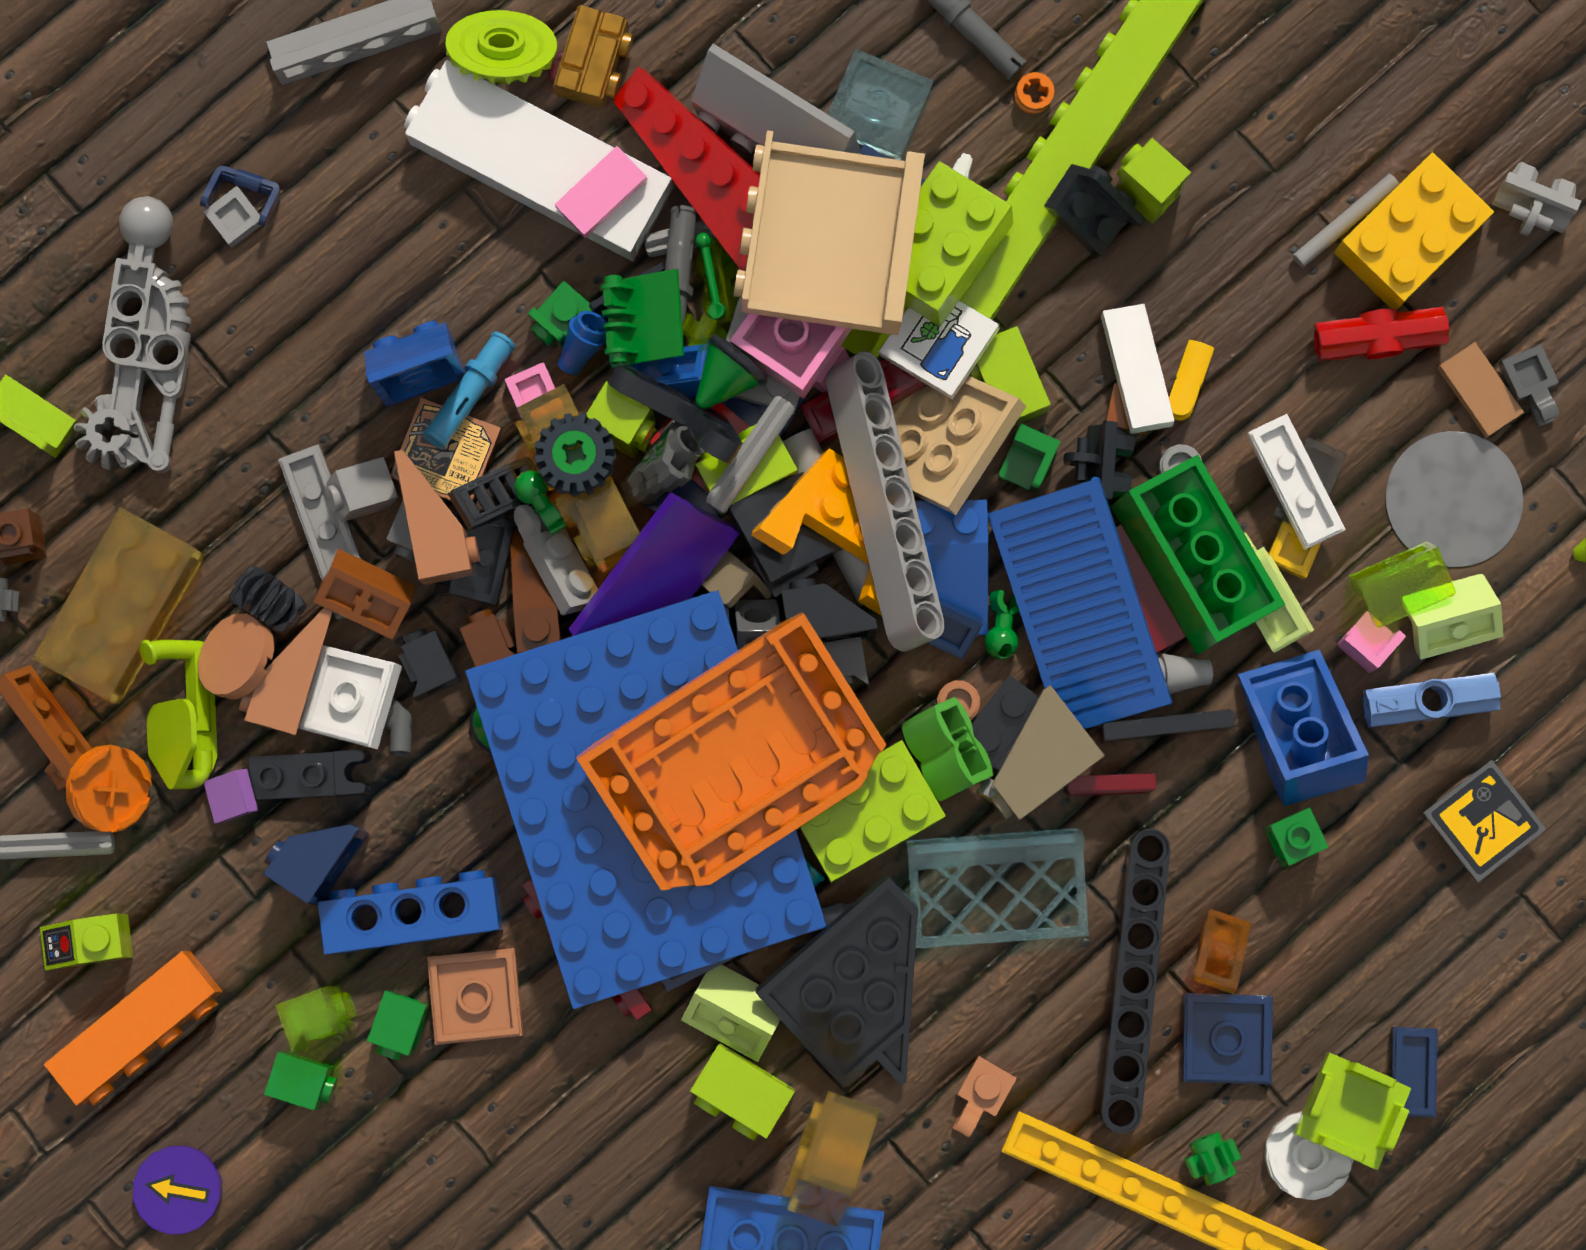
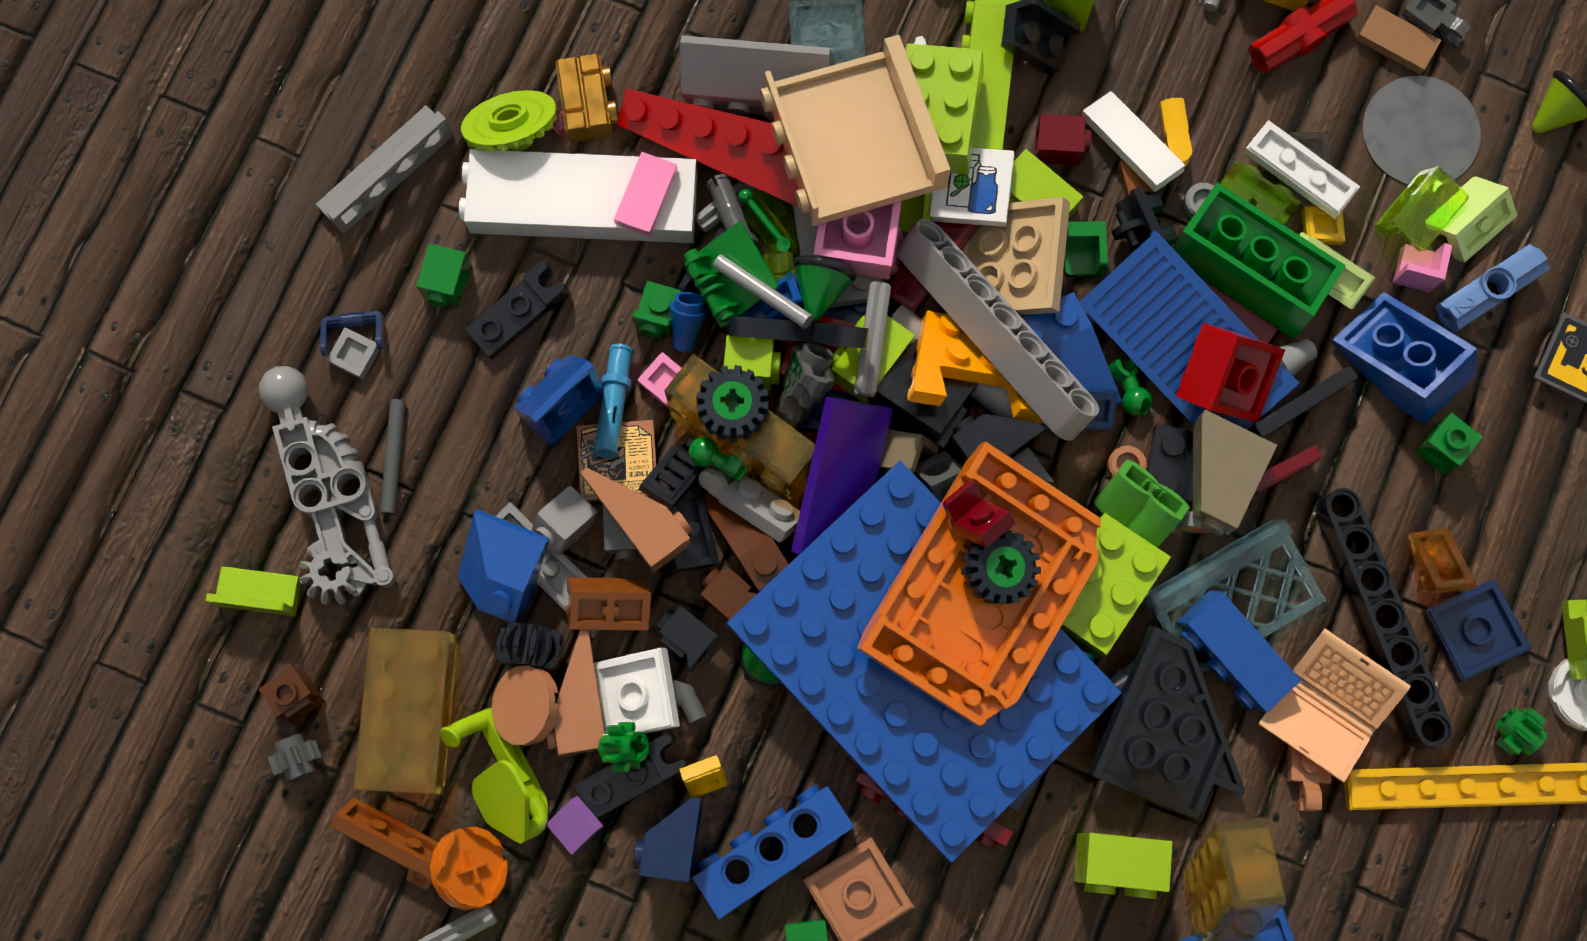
camera: 30 degrees left, 5 degrees down
yellowish green panel [681,964,780,1062] -> none
none -> dark grey bar [380,399,406,515]
none -> green brick [416,244,472,308]
none -> blue slope [457,509,549,623]
none -> black plate [465,261,570,360]
none -> green gear [598,722,649,772]
none -> yellow tile [679,755,729,798]
none -> light grey bar [713,254,813,329]
none -> dark red bracket [943,480,1016,548]
none -> black wheel [961,530,1041,604]
none -> dark red brick [1034,114,1091,165]
none -> red slope [1176,323,1285,422]
none -> blue brick [1176,591,1301,713]
none -> clear neon green hinge [1220,160,1300,225]
none -> light nougat piece [1258,629,1411,783]

